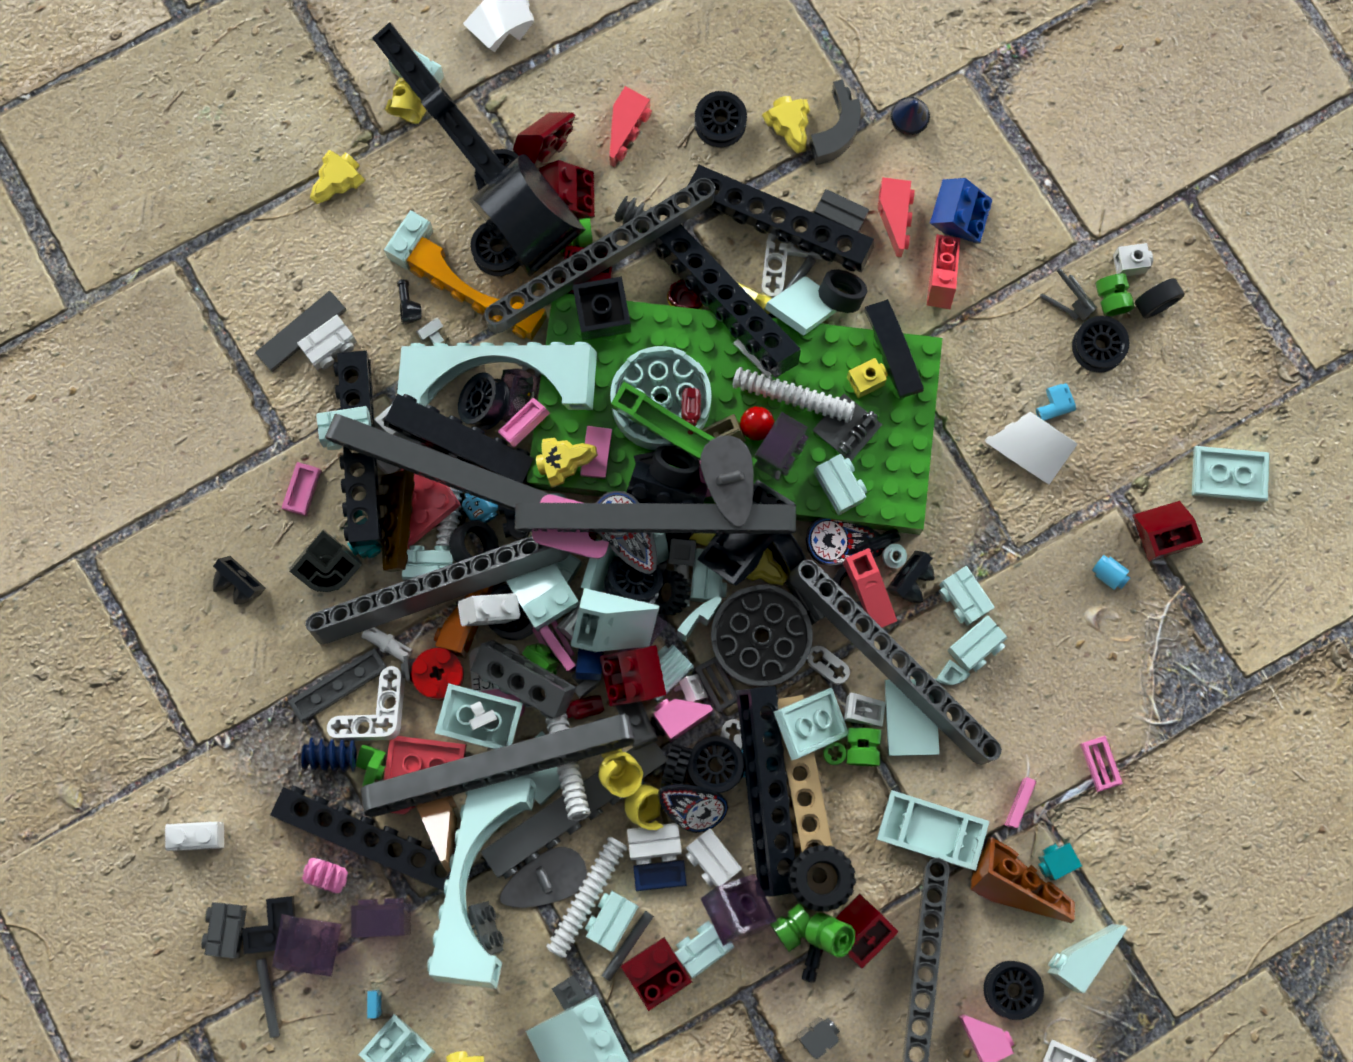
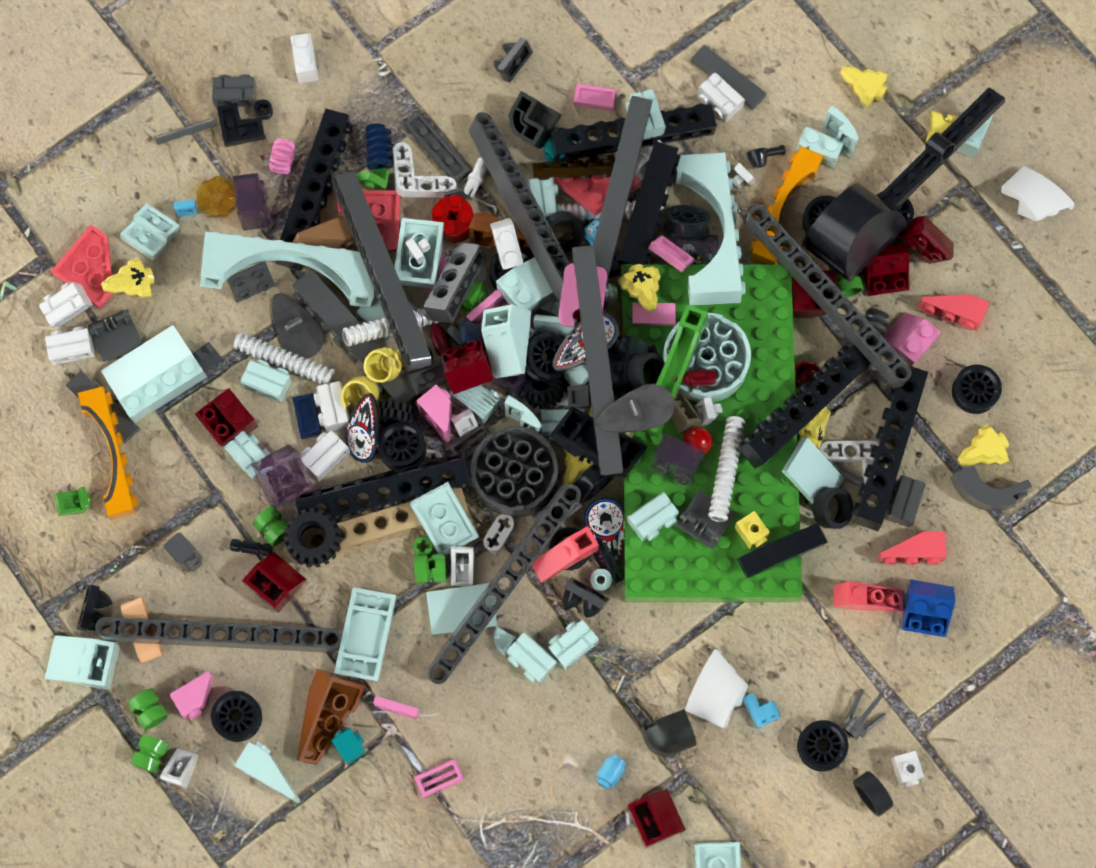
camera: 85 degrees right, 5 degrees down
clear purple brick [272,914,342,977] -> none
black brick [573,276,631,341] -> none
dark grey bar [602,911,654,981] -> none
bright green wheel [805,912,855,957] -> none
dark blue hat [891,97,930,135] -> none
bright green wheel [1095,274,1135,317] -> none
none -> clear yellow plate [196,176,239,218]
none -> black bush [254,99,273,120]
none -> pearl dark grey brick [641,709,697,758]
none -> white tile [695,398,723,426]
none -> light aqua slope [822,105,859,158]
none -> bright pink slope [882,312,941,367]

